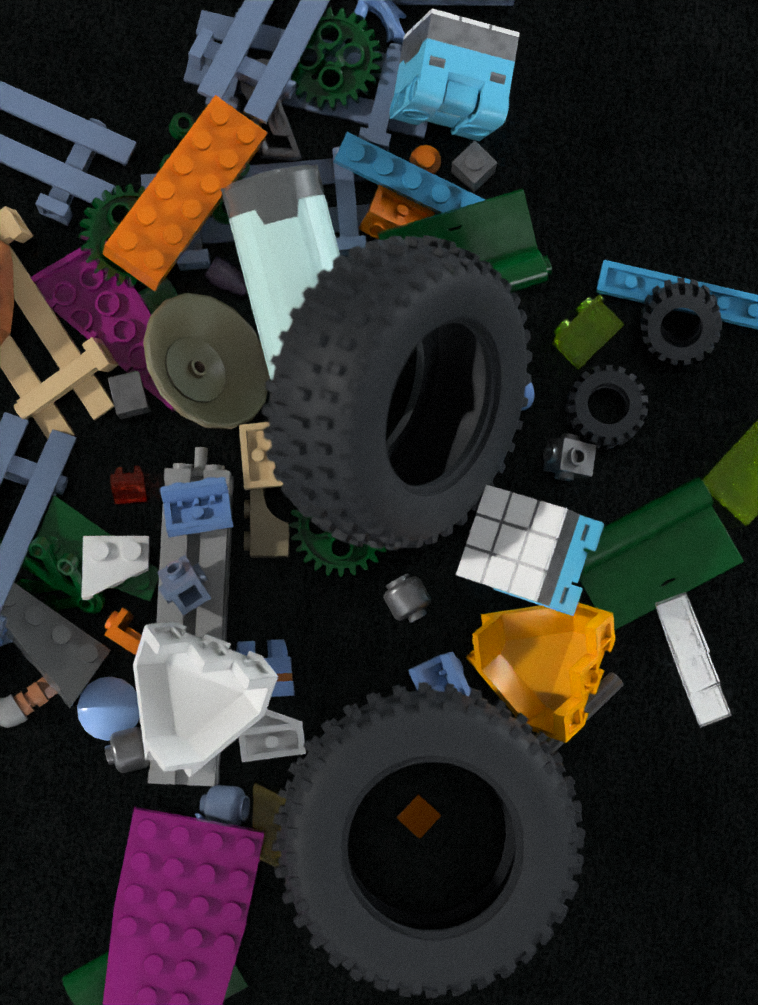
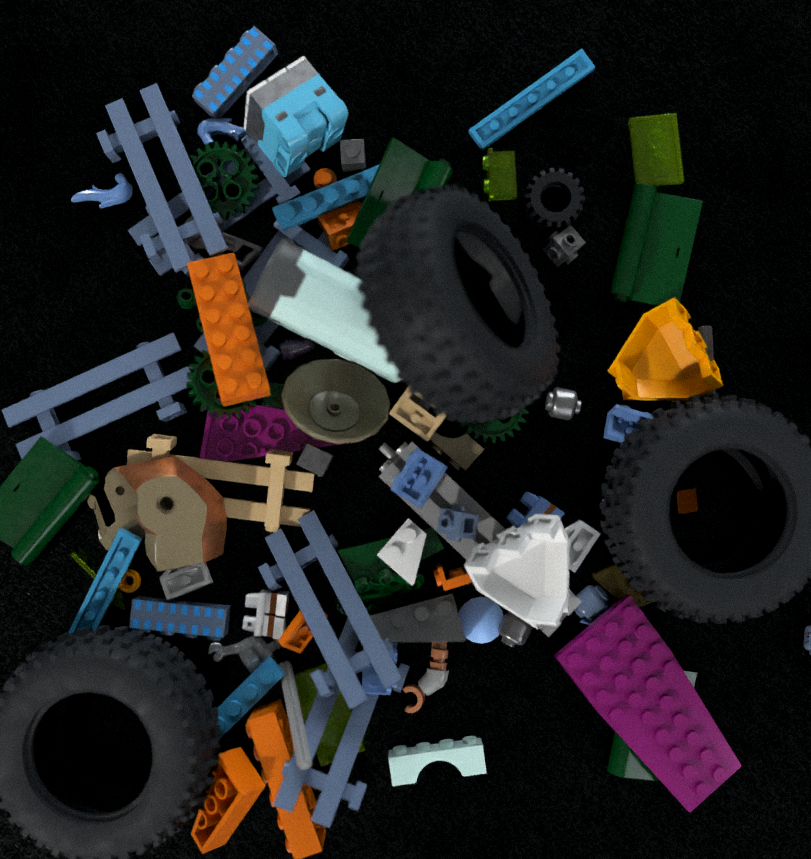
camera: 50 degrees left, 5 degrees up
clear red tile [111,466,147,504] -> none
piece [456,485,604,616] -> none
black tyre [641,278,722,365] -> none
clear slope [655,592,731,728] -> none

